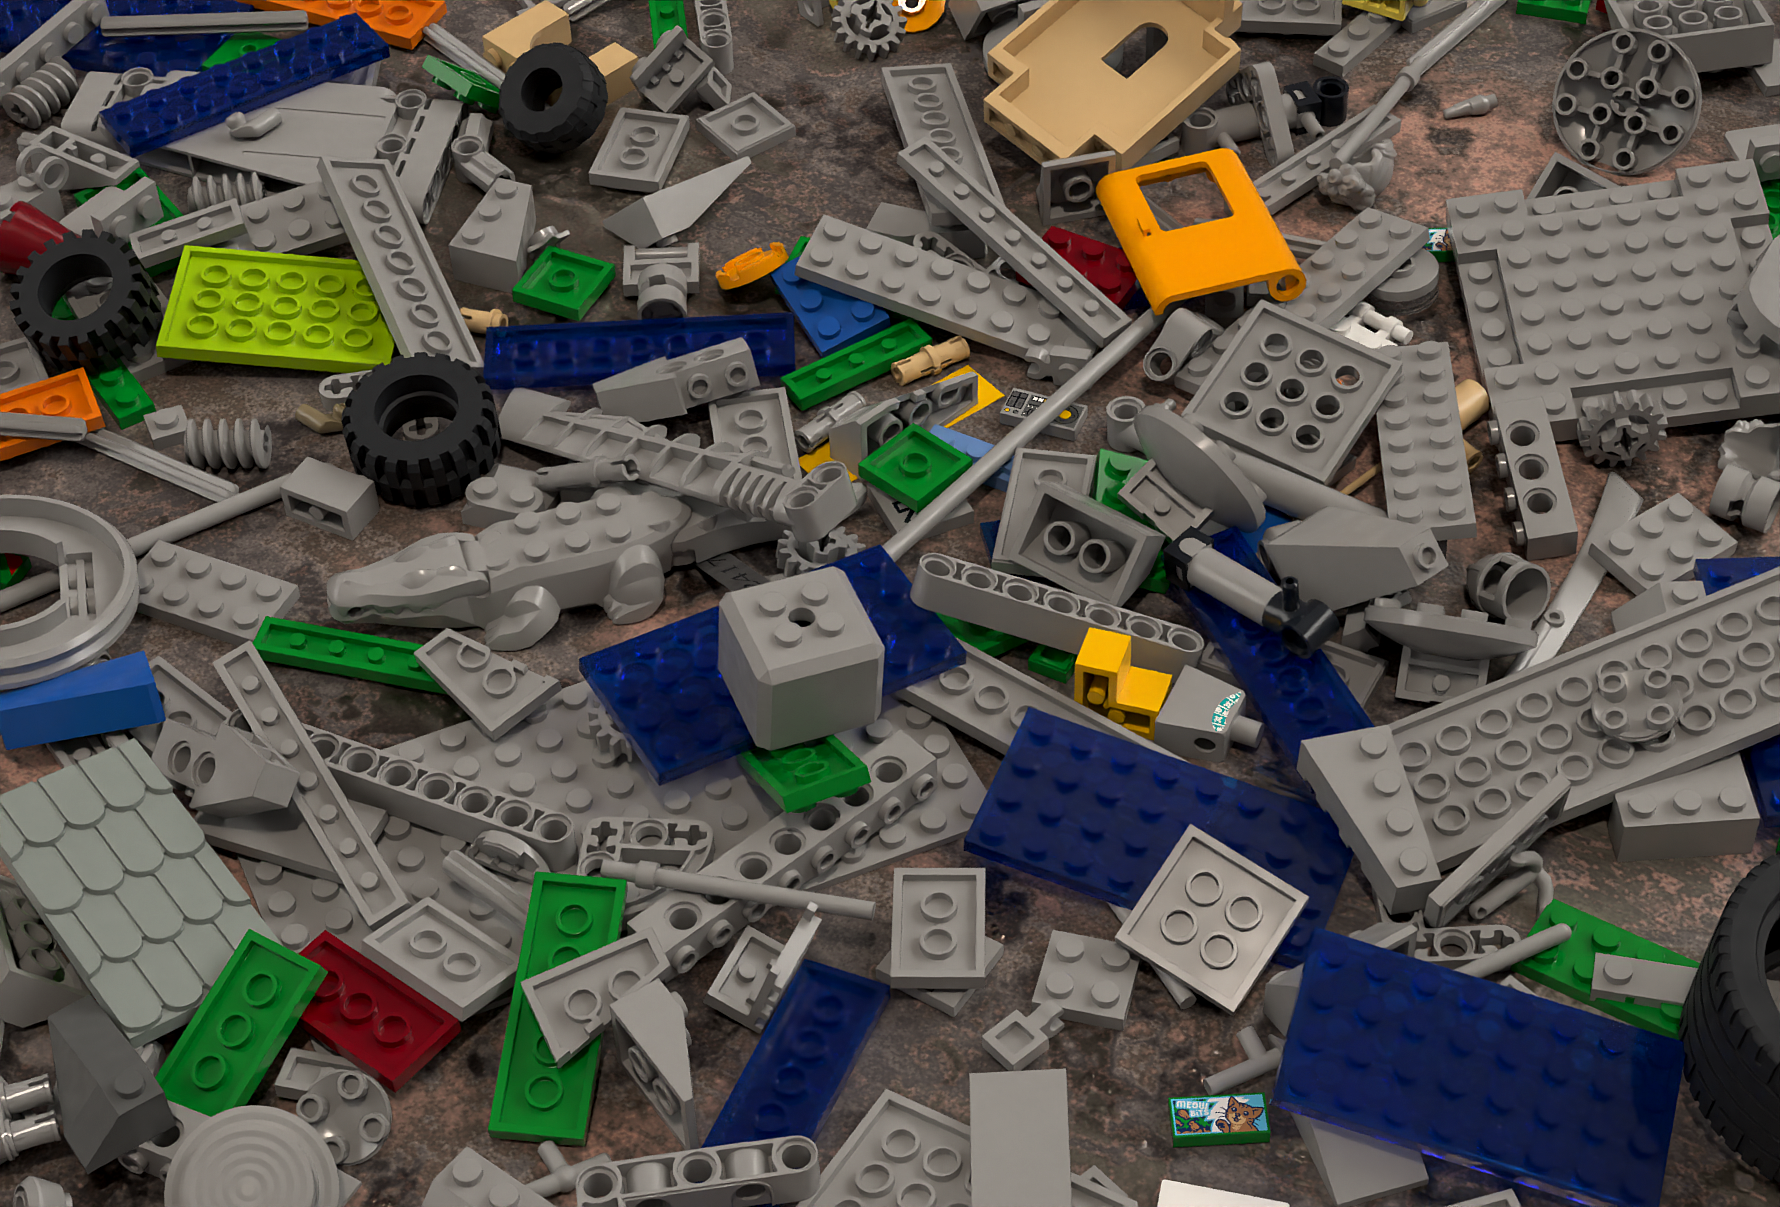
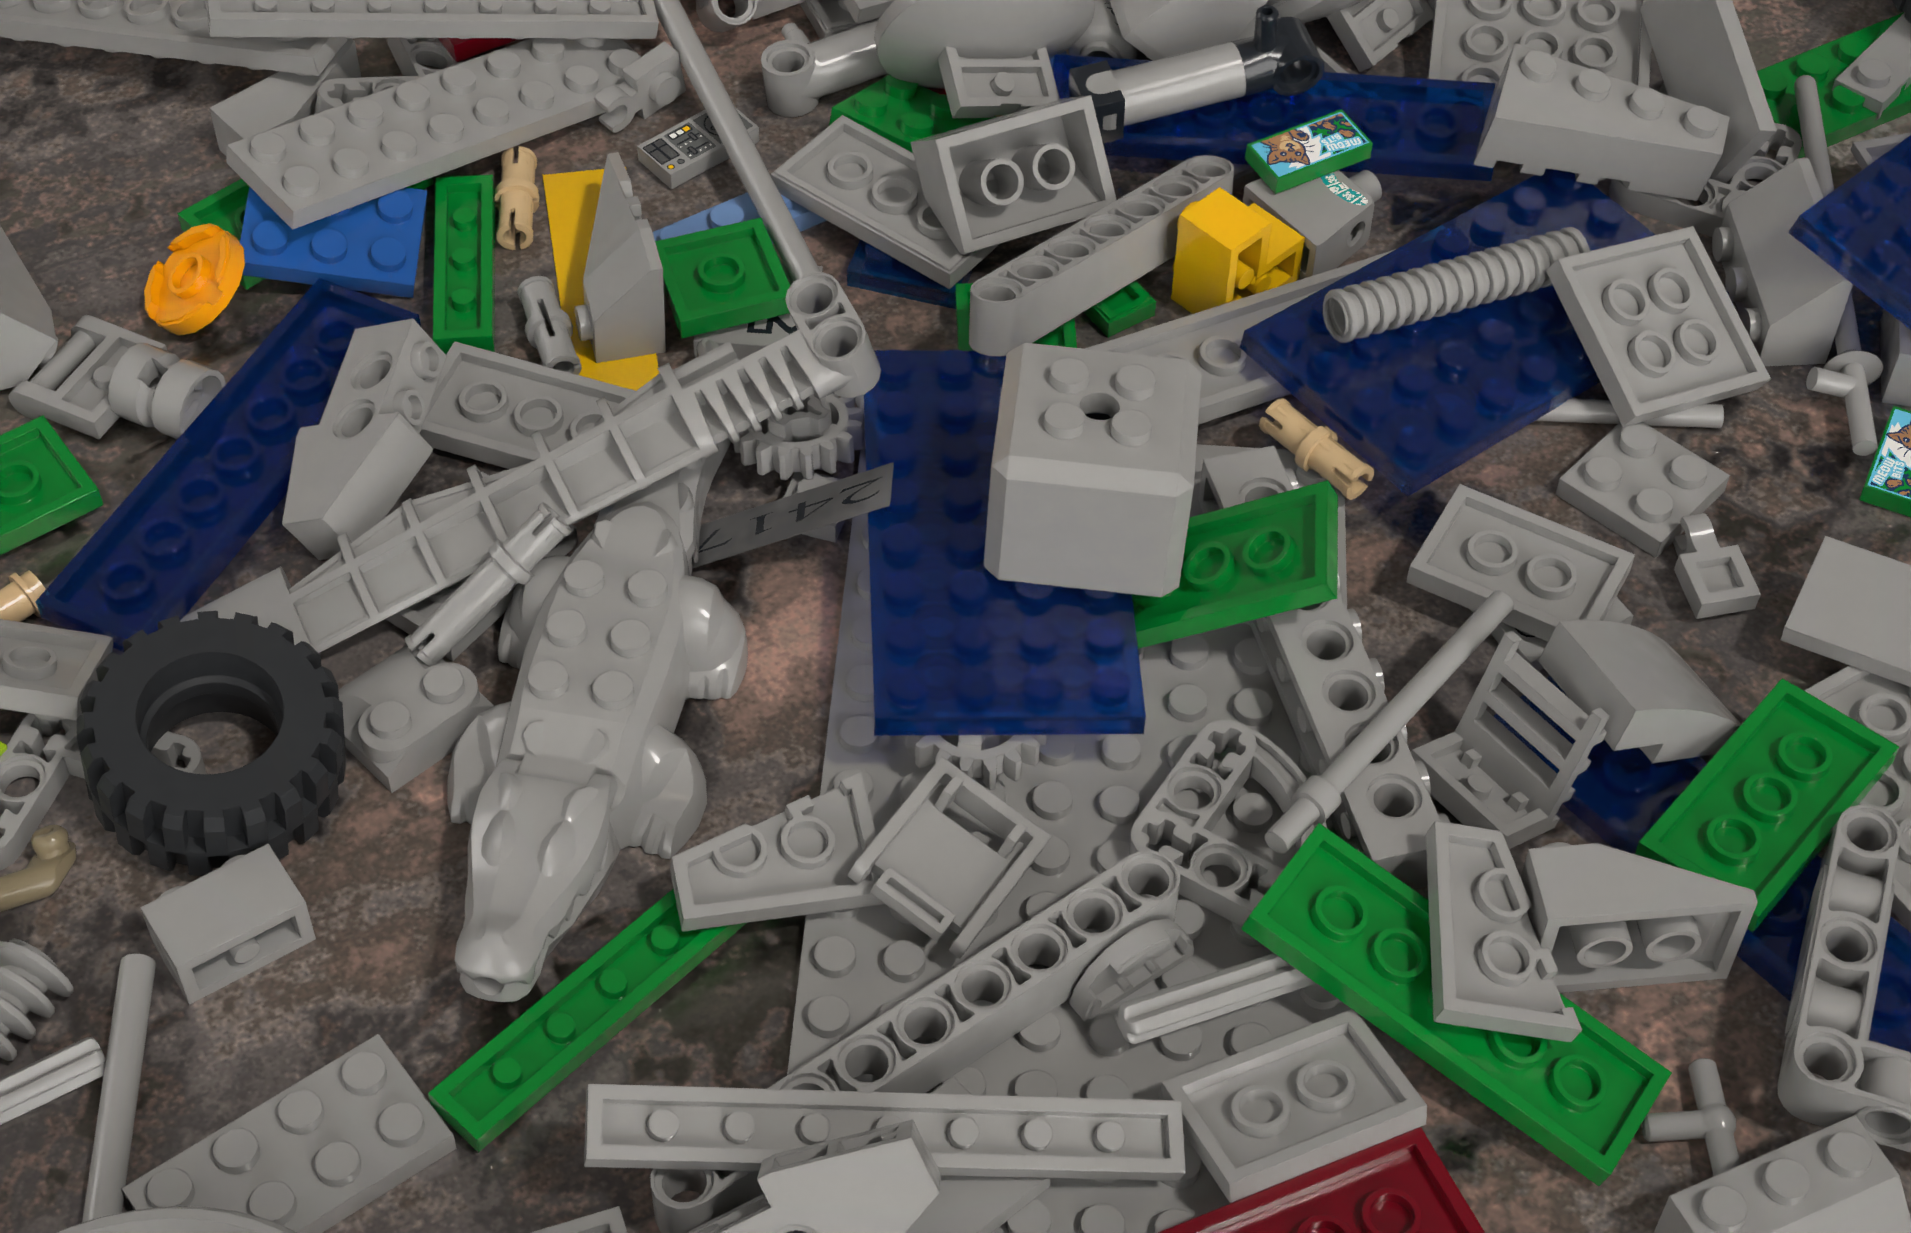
camera: 65 degrees left, 5 degrees up
none -> light grey container [847,756,1052,959]
none -> tile [1245,109,1373,194]
none -> tan pin [1259,398,1374,500]
none -> light grey piece [1323,227,1590,343]
none -> light grey slope [1538,620,1741,763]
none -> green plate [1635,678,1899,932]

